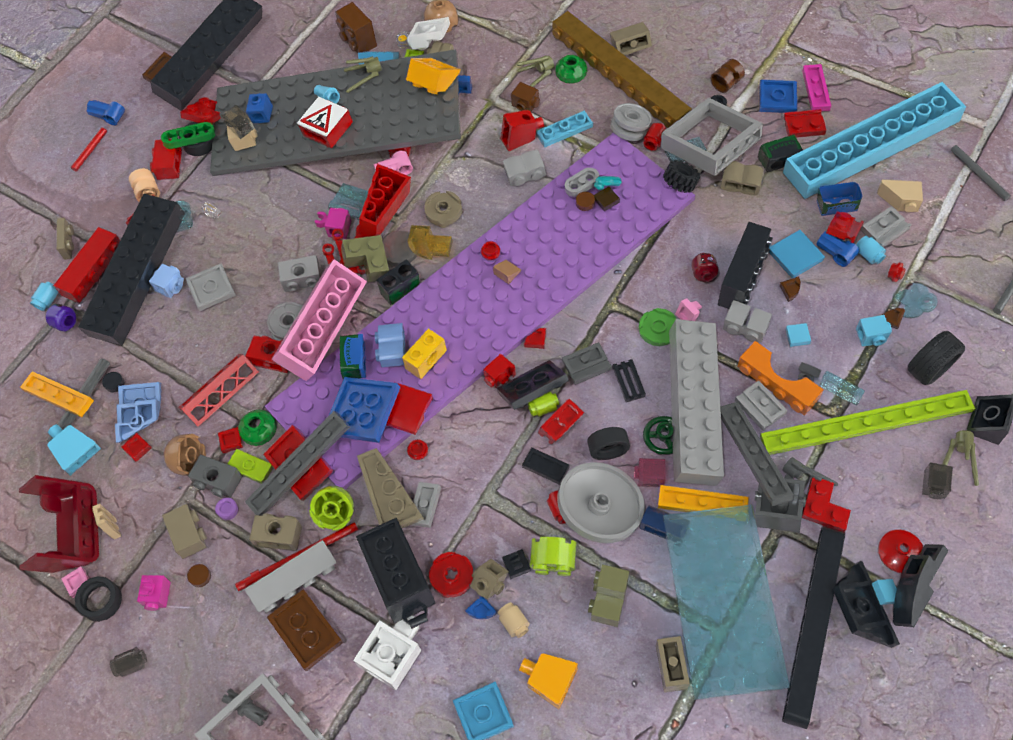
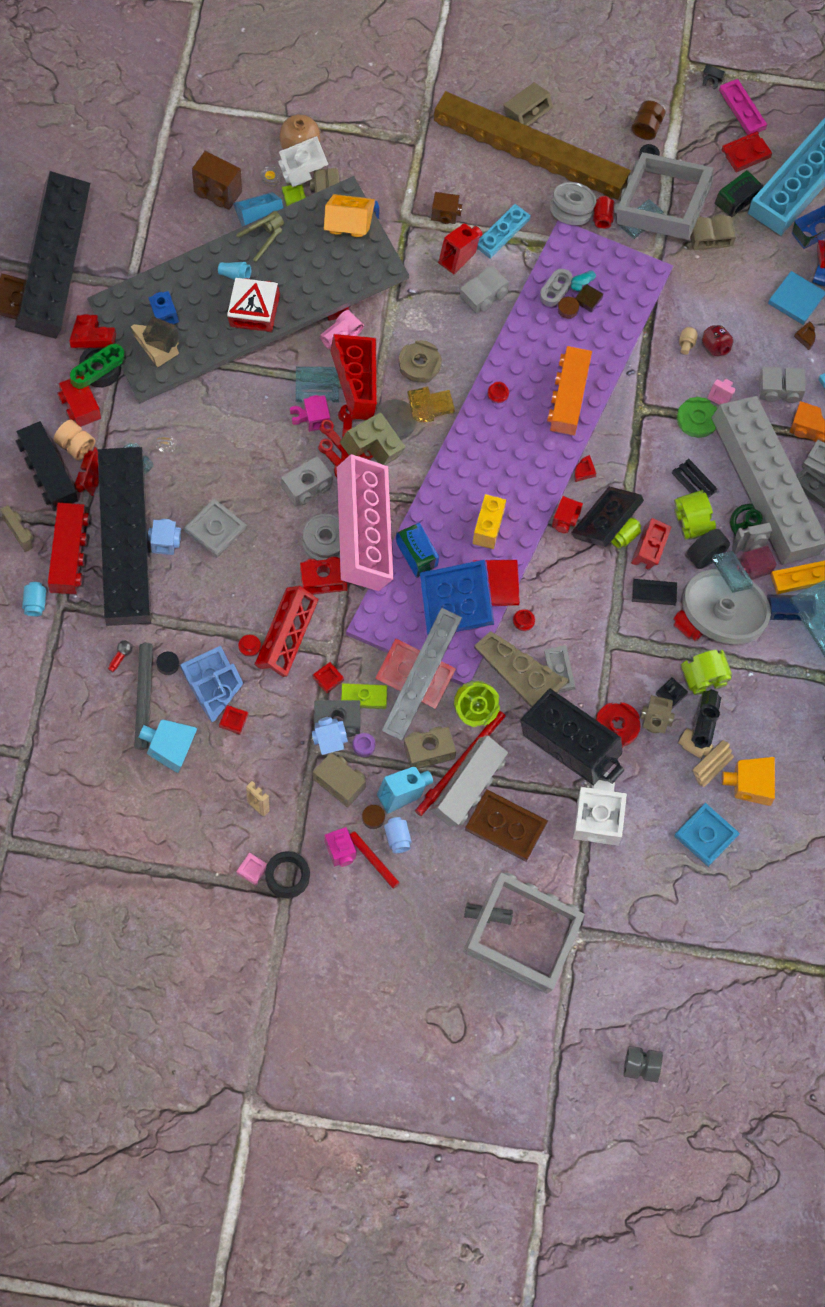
camera: 35 degrees left, 5 degrees up
dark red windscreen [19,475,99,573] -> none
light orange plate [20,371,94,417] -> none
dark purple head [45,304,77,331] -> none
clear smoke brick [110,647,147,677] -> none
medium nougat cylinder [164,434,206,476] -> none
green piece [238,409,277,446] -> none
medium blue brick [375,323,406,367] -> none
black piece [376,259,421,305] -> none
blue tile [465,596,497,620] -> none
medium nougat slope [493,260,521,284] -> none
olive plant [516,55,554,87] -> none
green piece [555,55,587,84] -> none
dark grey plate [562,342,612,385] -> none
olive brick [588,564,629,627] -> none
black tyre [663,160,701,193] -> none
black brick [717,222,773,309] -> none
blue tile [759,80,797,113] -> none
none -> black brick [15,421,78,511]
none -> piece [108,640,133,672]
none -> red plate [238,634,261,657]
none -> light blue brick [311,717,348,755]
none -> red bar [350,831,400,889]
none -> medium azure torso [377,767,433,814]
none -> light blue brick [384,817,412,854]
none -> orange brick [547,346,592,436]
none -> lime brick [674,490,716,540]
none -> tan cylinder [679,327,698,355]
none -> black piece [691,689,722,749]
none -> tan tile [693,740,734,787]
none -> black tile [703,64,726,89]
none -> clear light blue tile [712,551,753,593]
none -> light grey plate [732,523,772,555]

